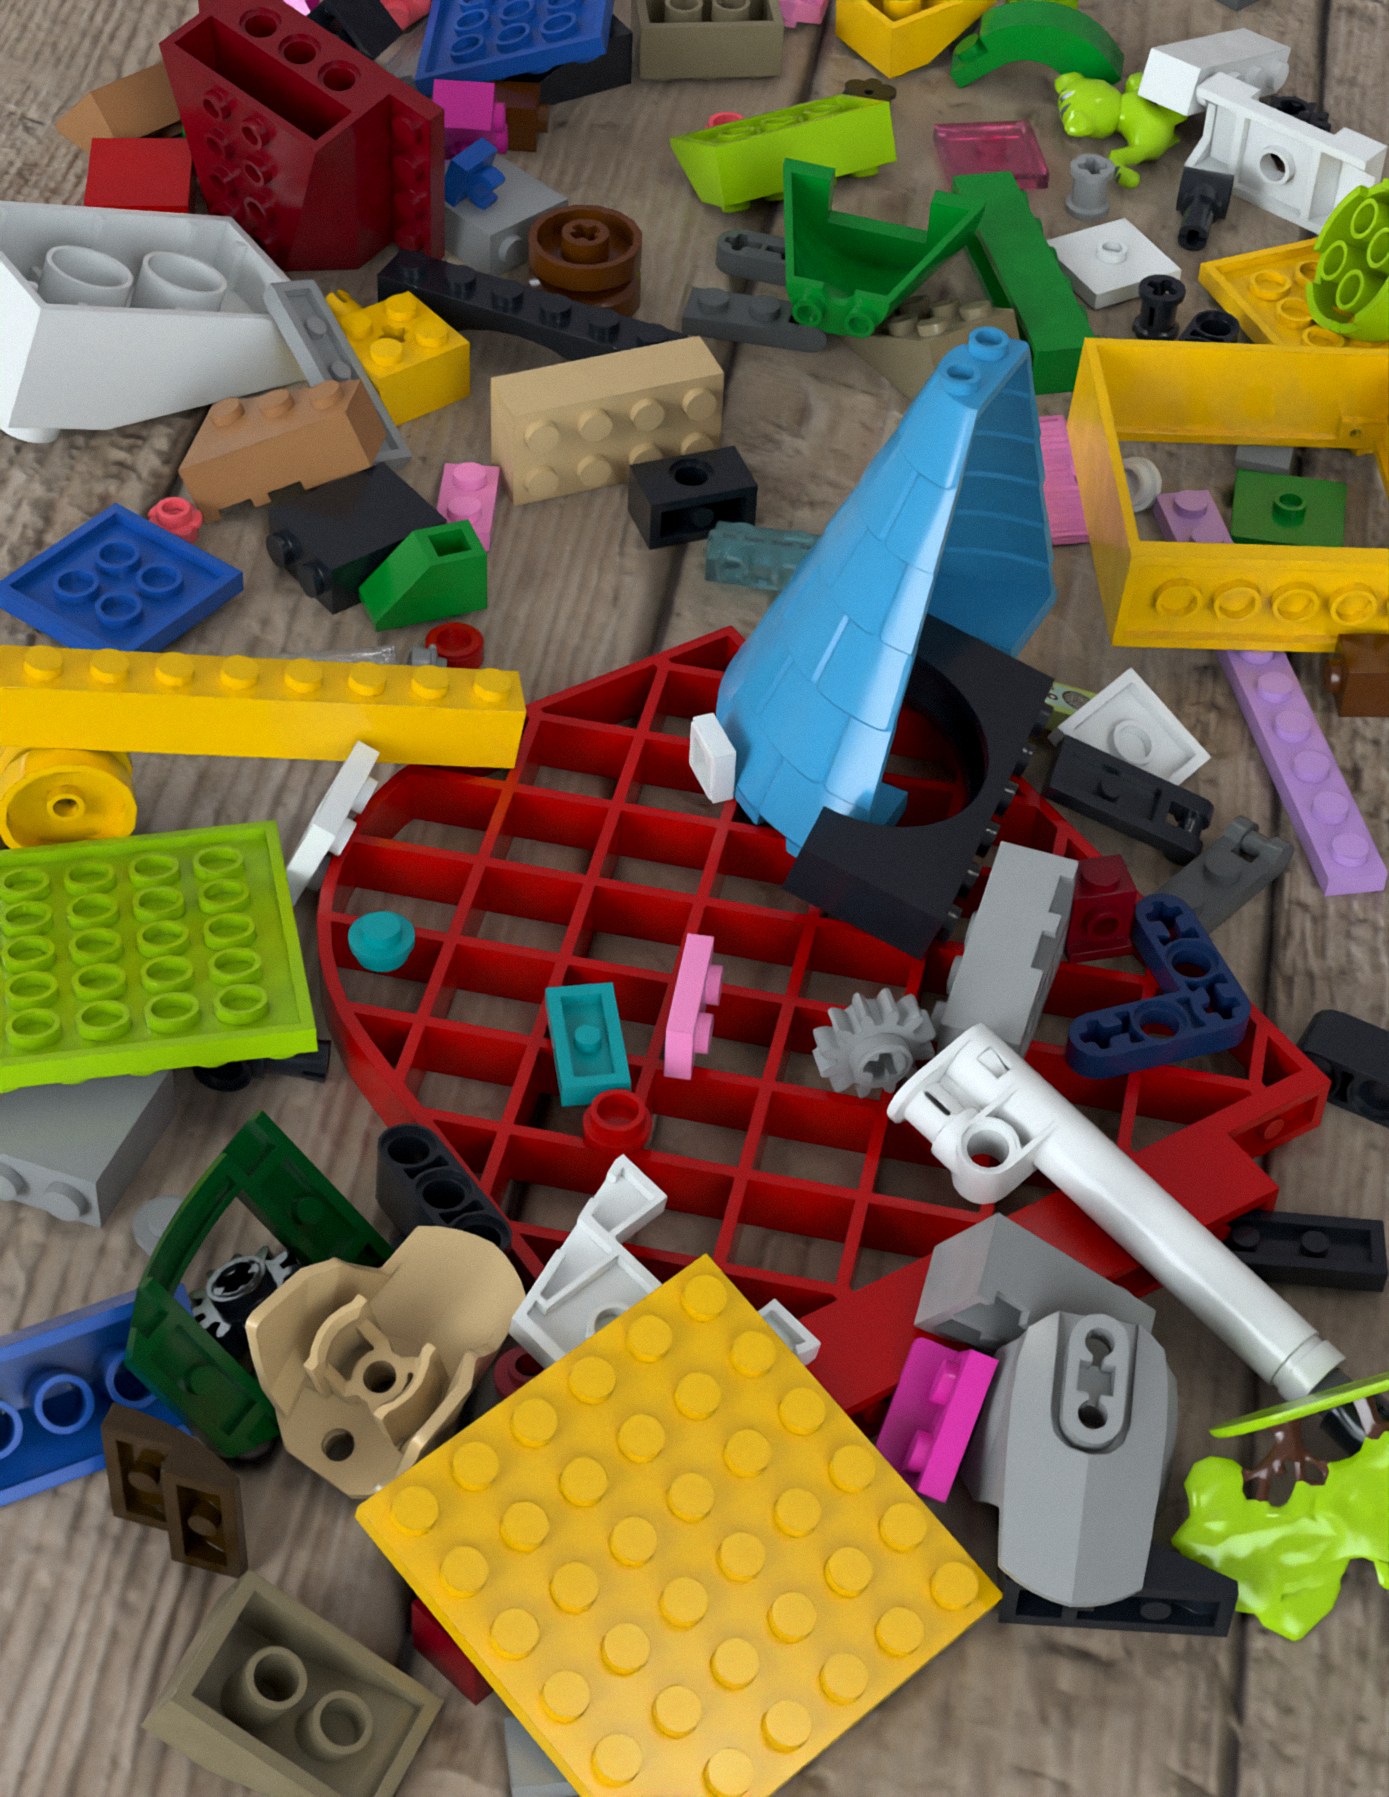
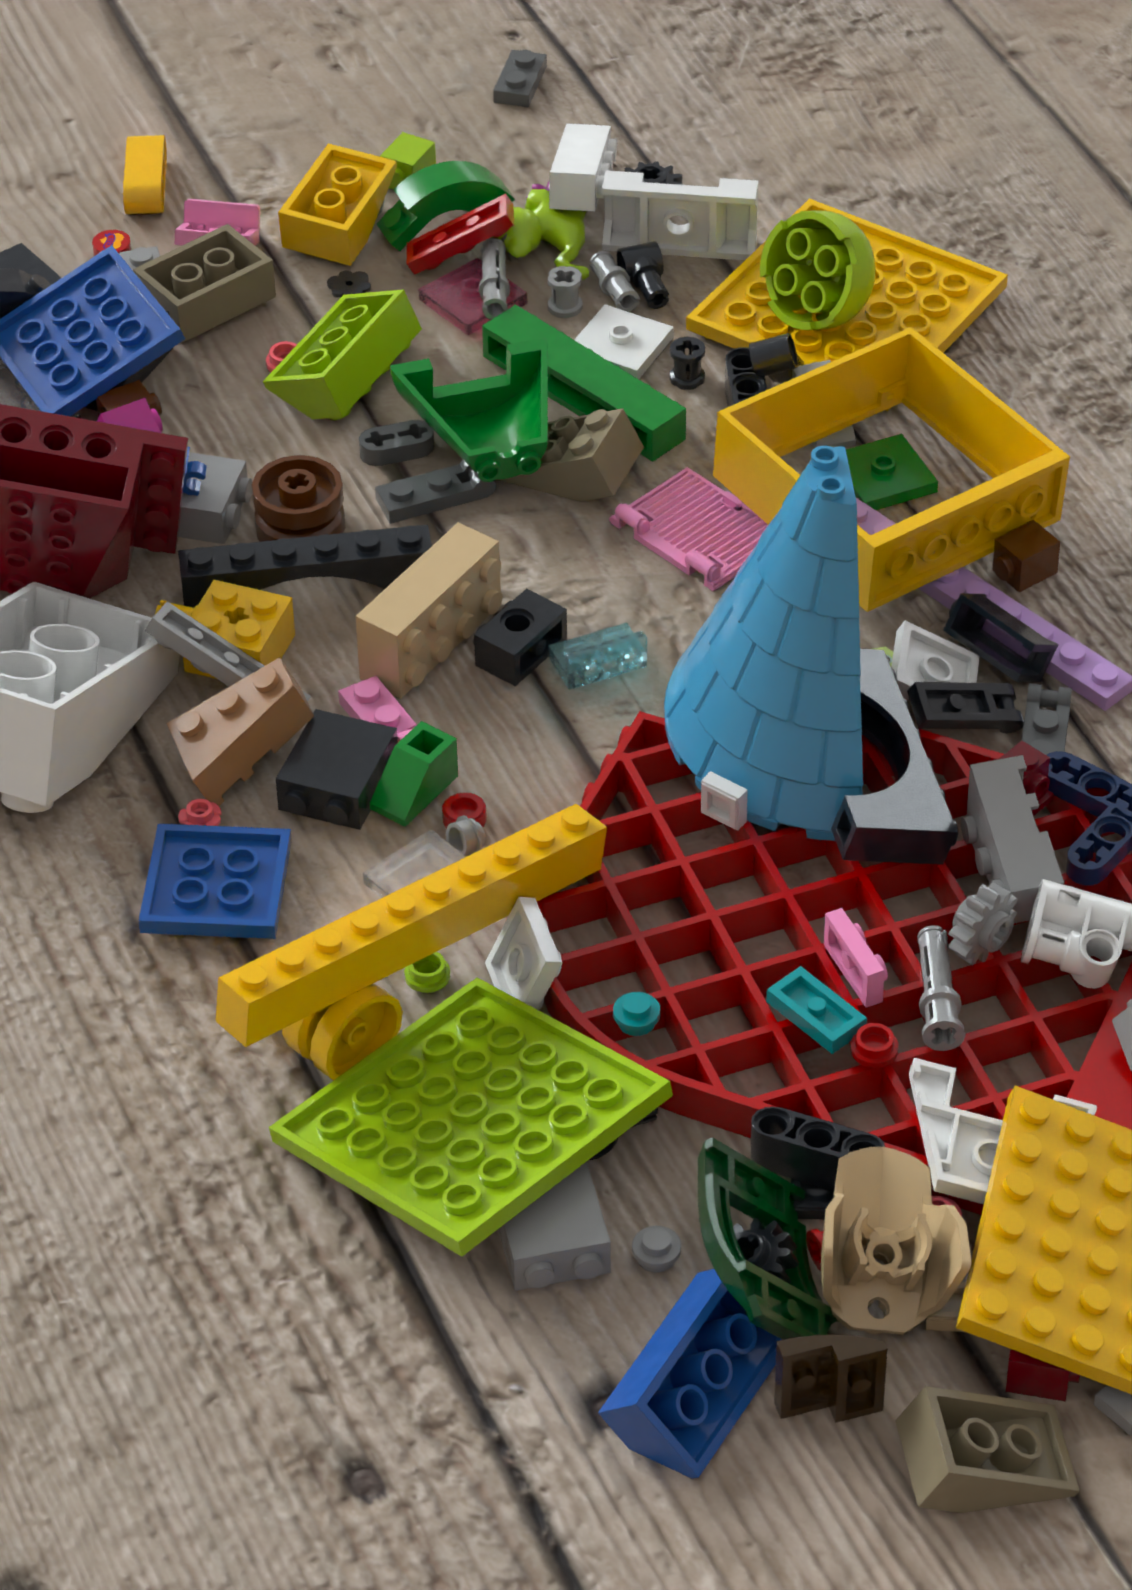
camera: 30 degrees left, 0 degrees up
none -> lime plate [404,952,451,993]
none -> red plate [407,194,514,275]
none -> light grey pin [479,238,510,320]
none -> light grey pin [589,251,640,312]
none -> black piece [749,333,804,384]
none -> light grey pin [917,925,965,1051]
none -> black window [943,593,1059,682]

